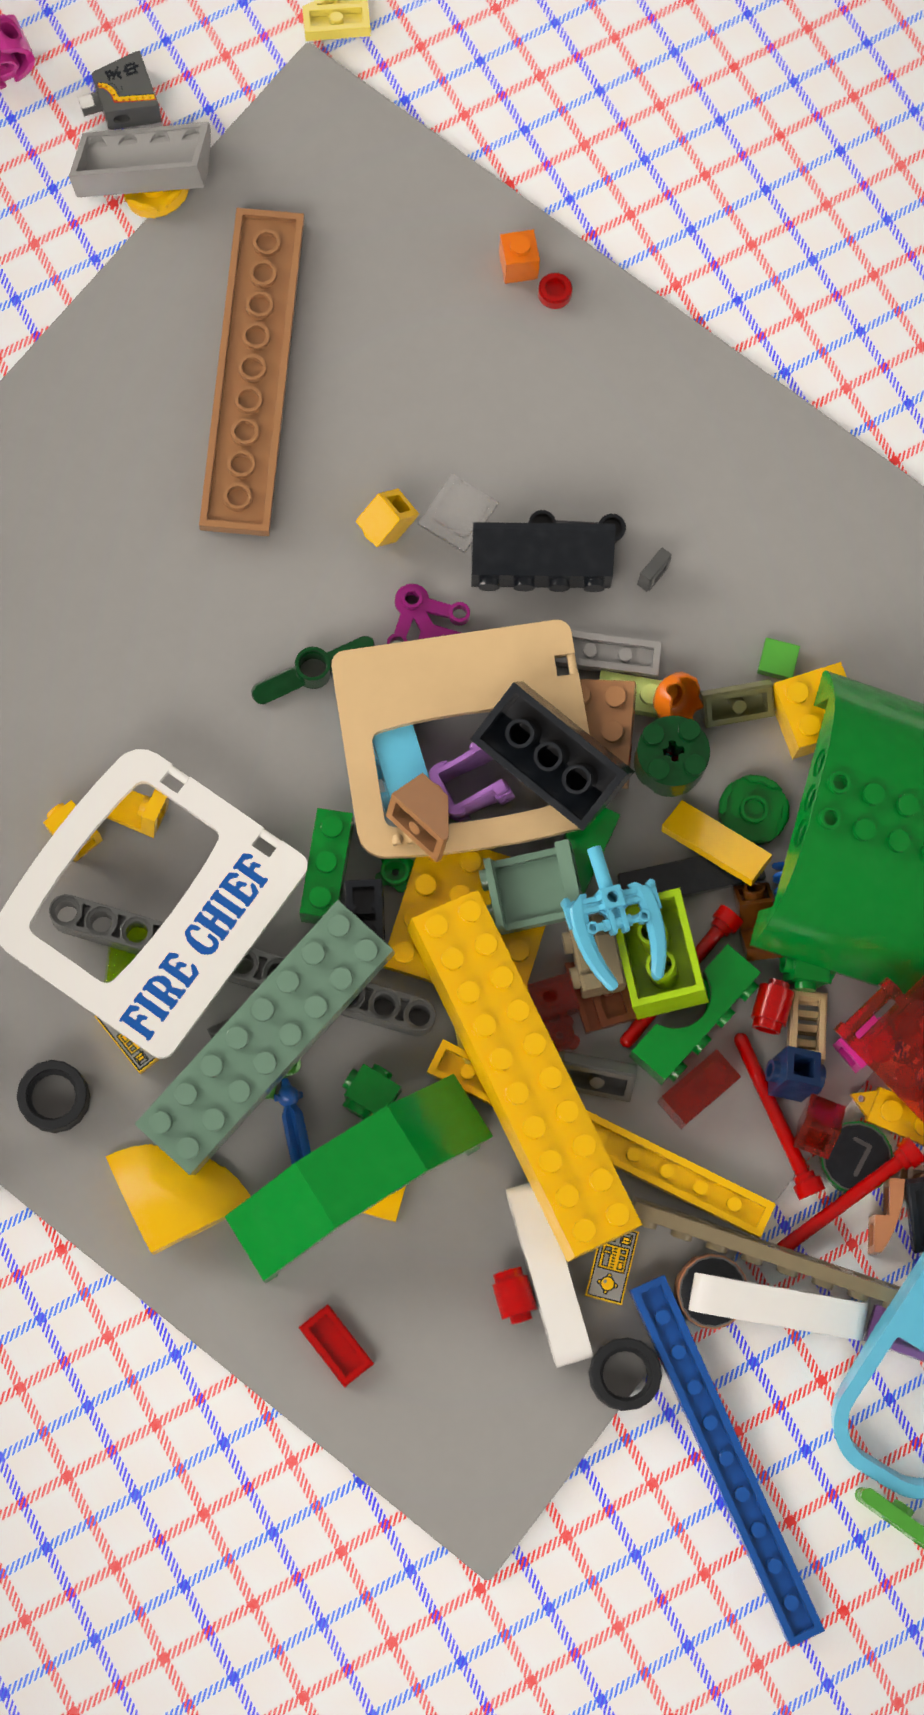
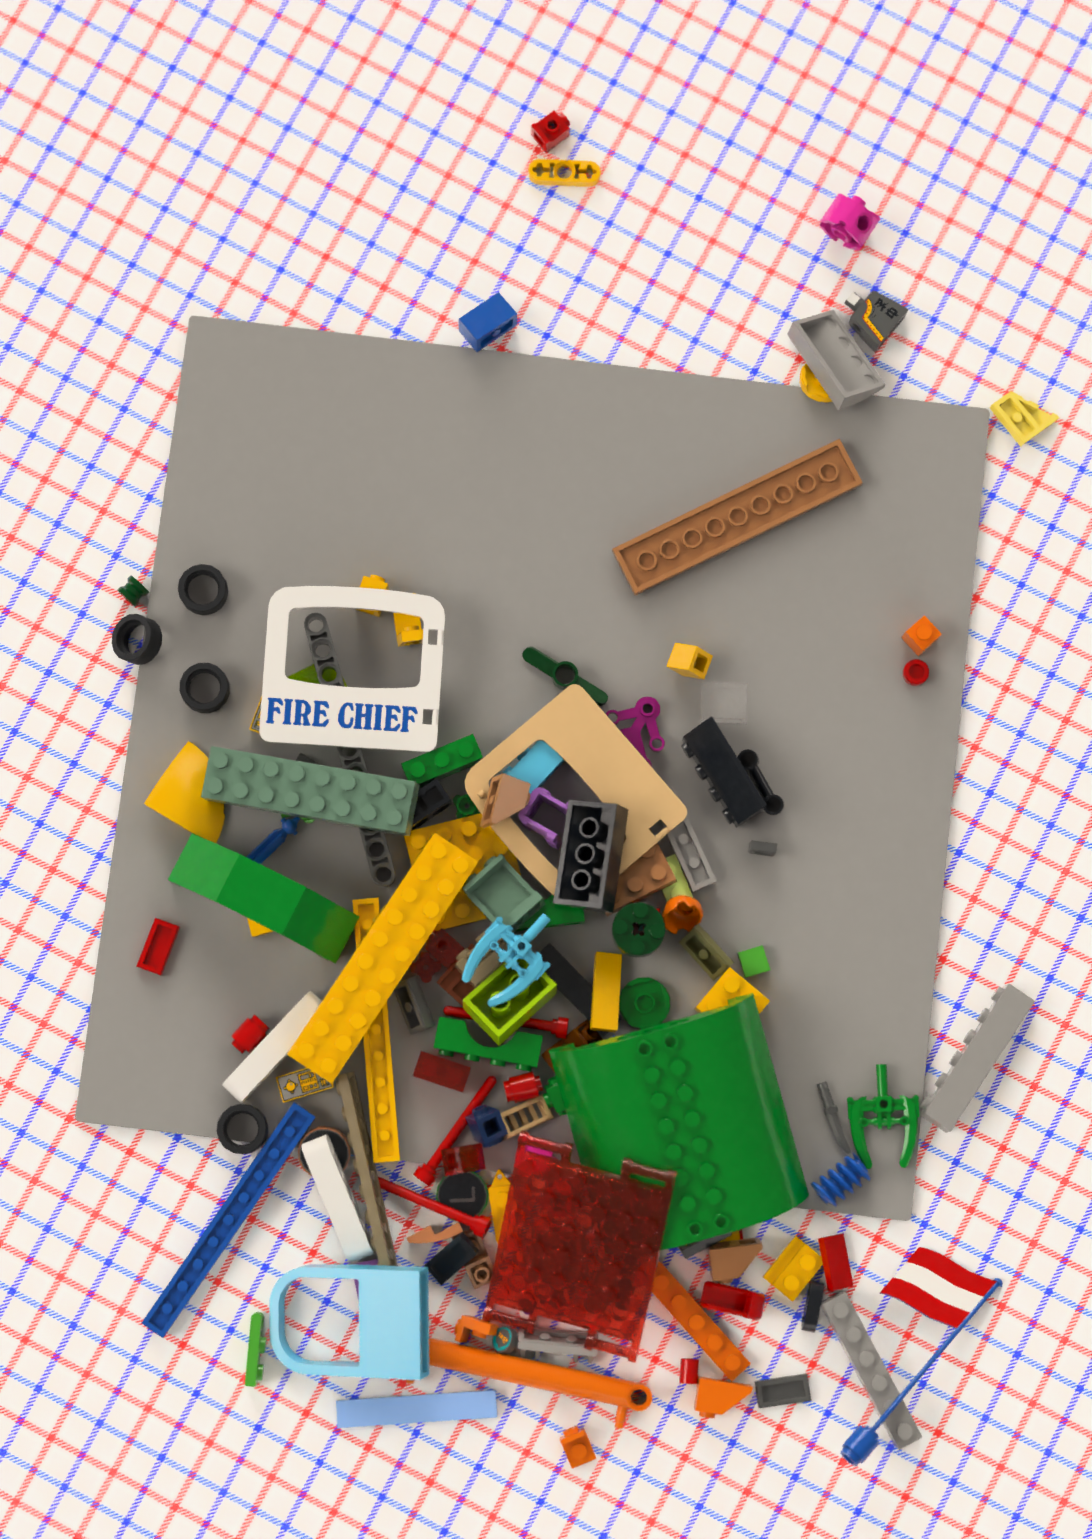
camera: 60 degrees right, 5 degrees up
green brick [342,1063,402,1120] -> none

